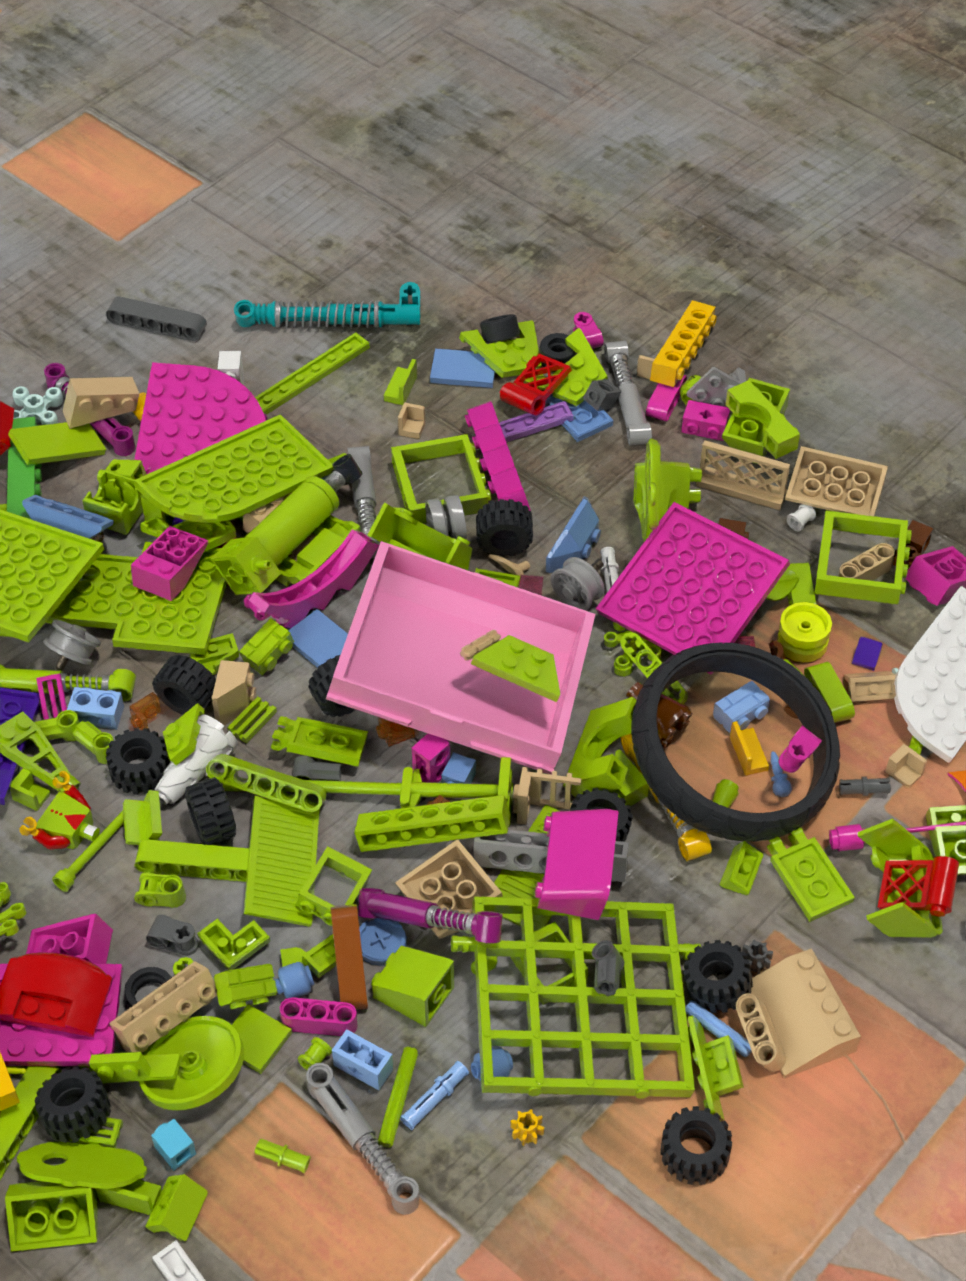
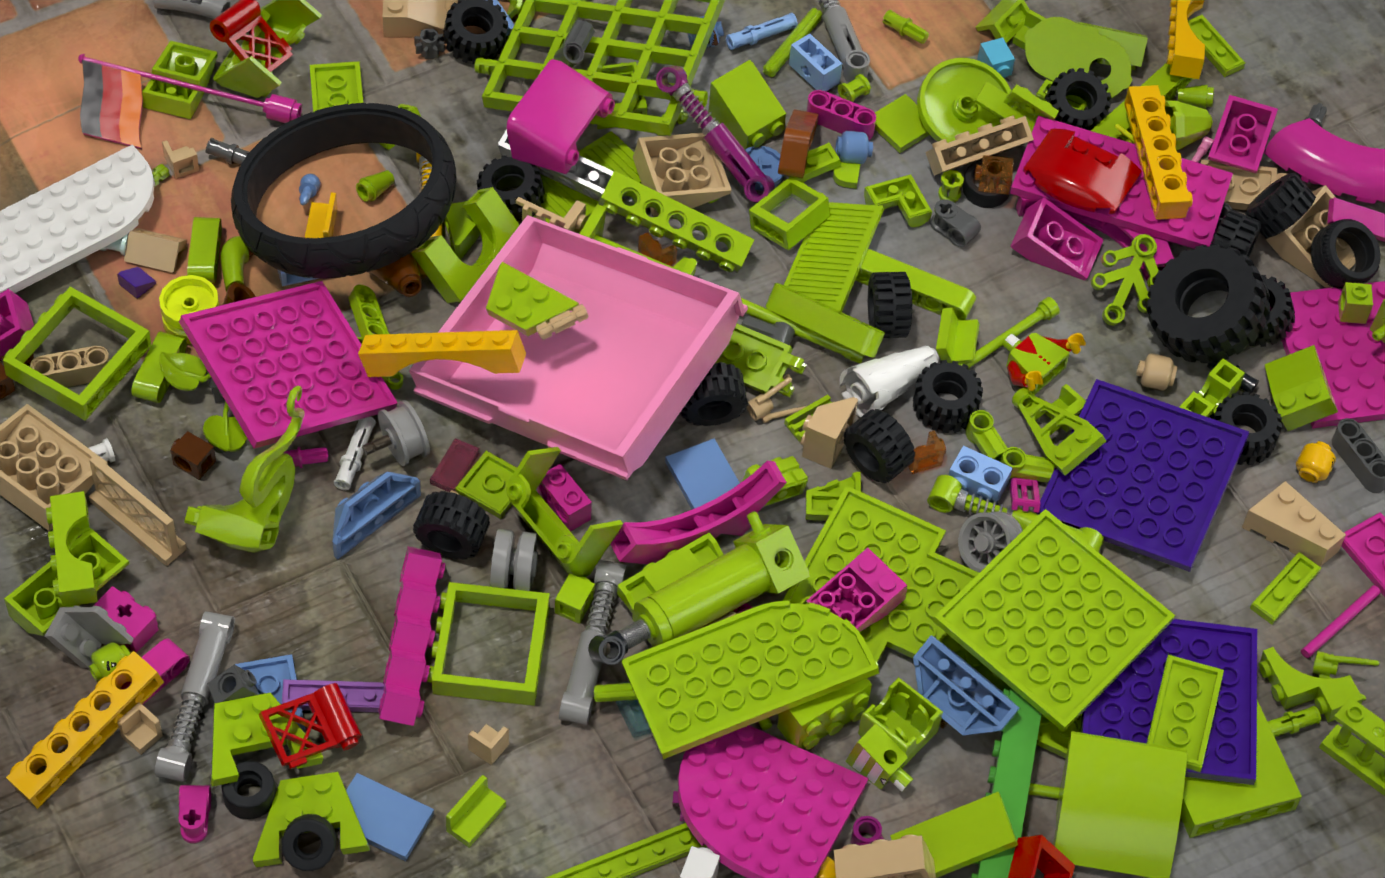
camera: 165 degrees left, 5 degrees up
lime piece [134,872,186,908] -> none
lime wing [163,703,204,766] -> none
lime brick [214,963,277,1009] -> none
dark pink piece [778,726,822,773] -> none
none -> yellow arch [358,330,526,377]
none -> tan plant [746,374,806,423]
none -> clear orange brick [974,155,1014,195]

